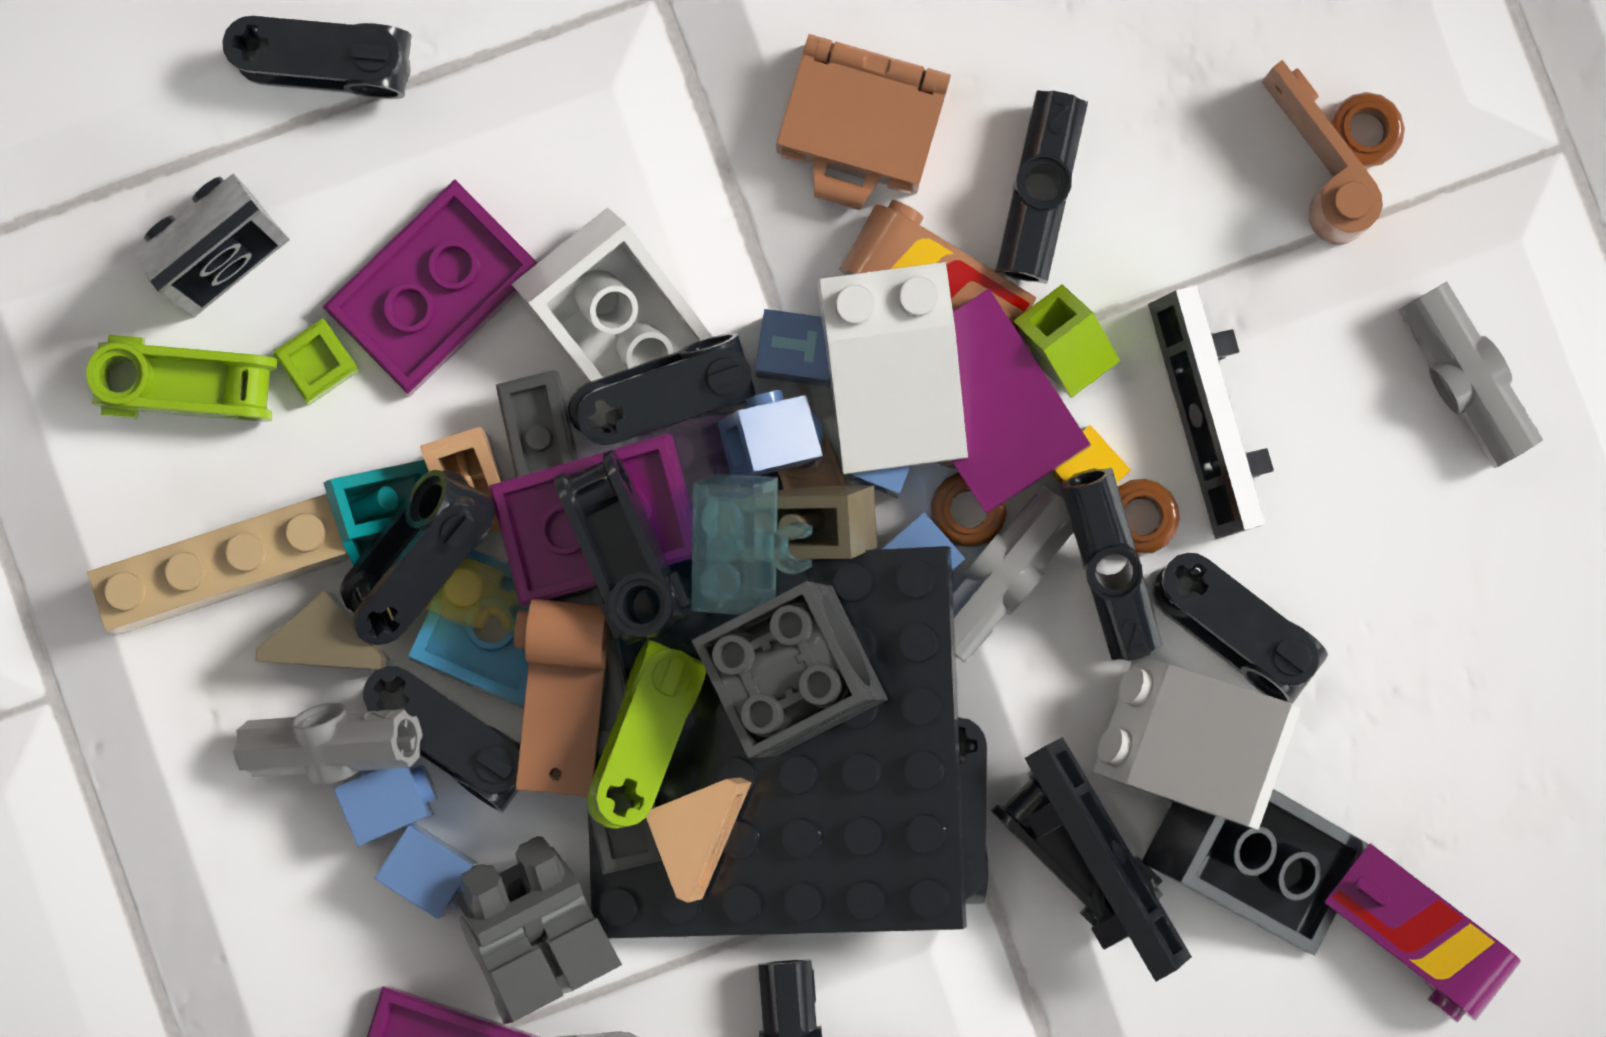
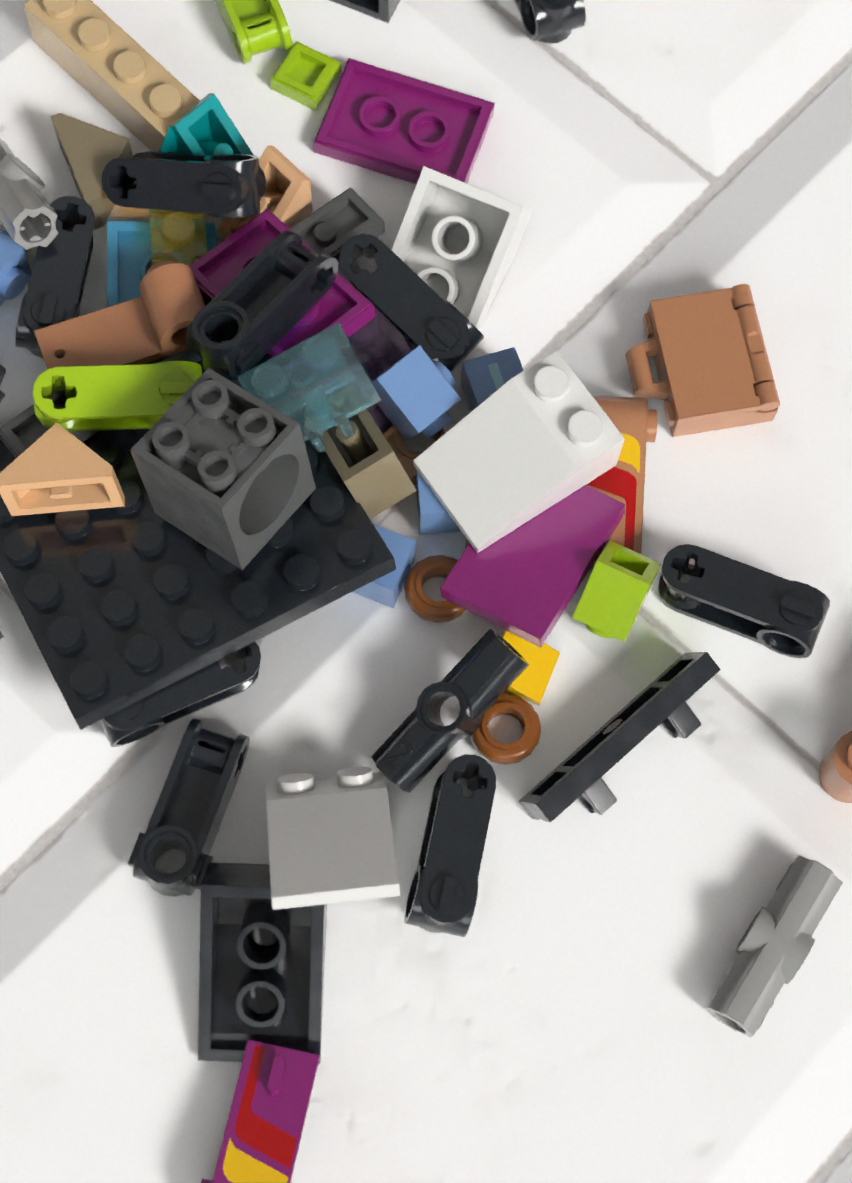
camera: 65 degrees right, 15 degrees down
light grey piece [953,486,1074,663] -> none
black piece [995,90,1088,284] -> none
black hinge [1024,737,1192,982] -> none
none -> black piece [658,544,830,658]

